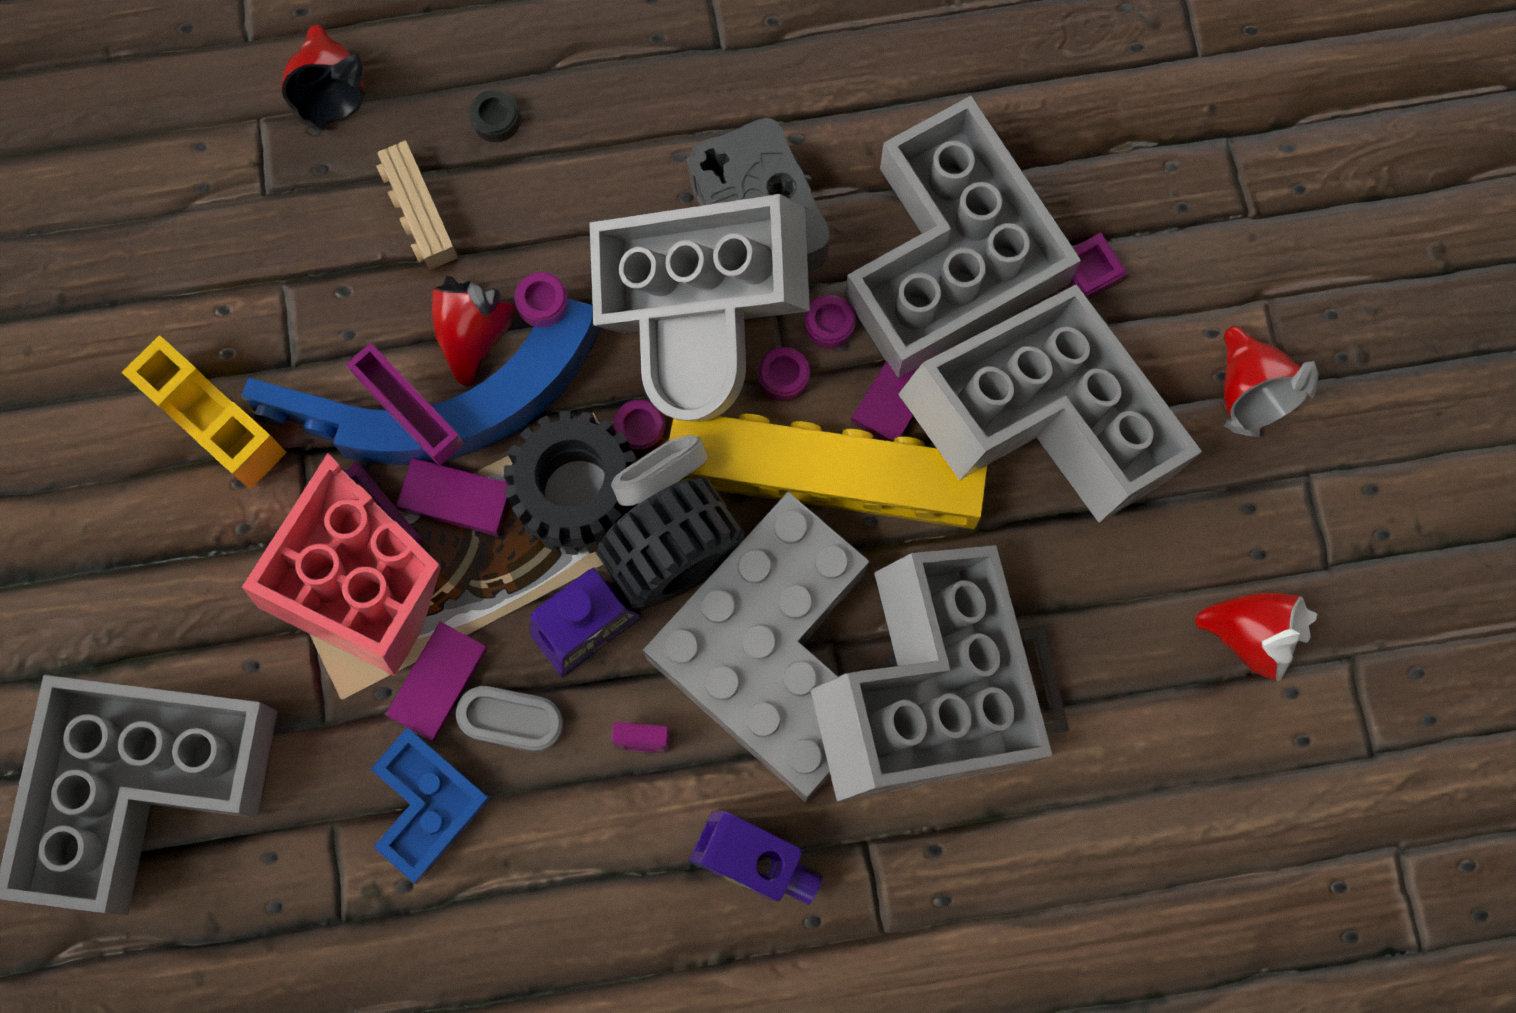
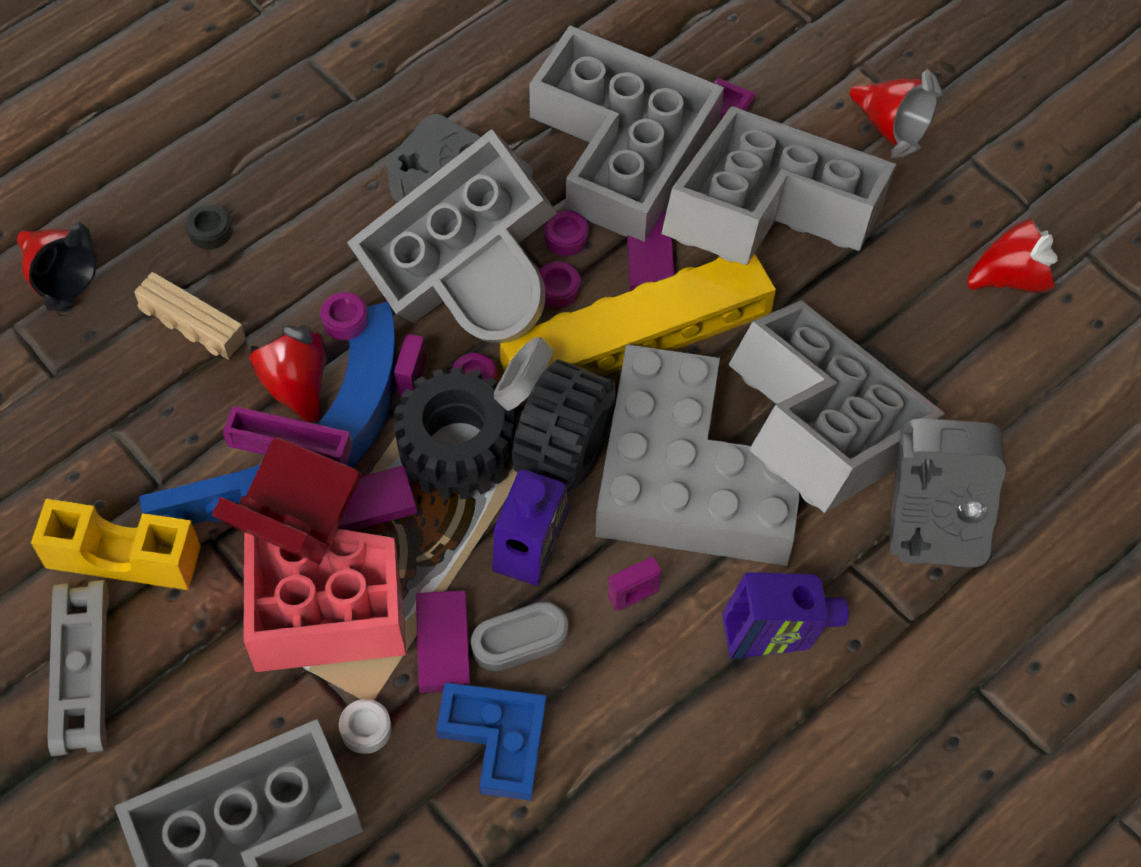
camera: 35 degrees left, 15 degrees down
none -> light grey plate [48,580,109,756]
none -> dark red bracket [212,437,361,565]
none -> white tile [339,699,392,754]
none -> magenta tile [394,334,427,397]
none -> dark grey axle [890,418,1006,567]

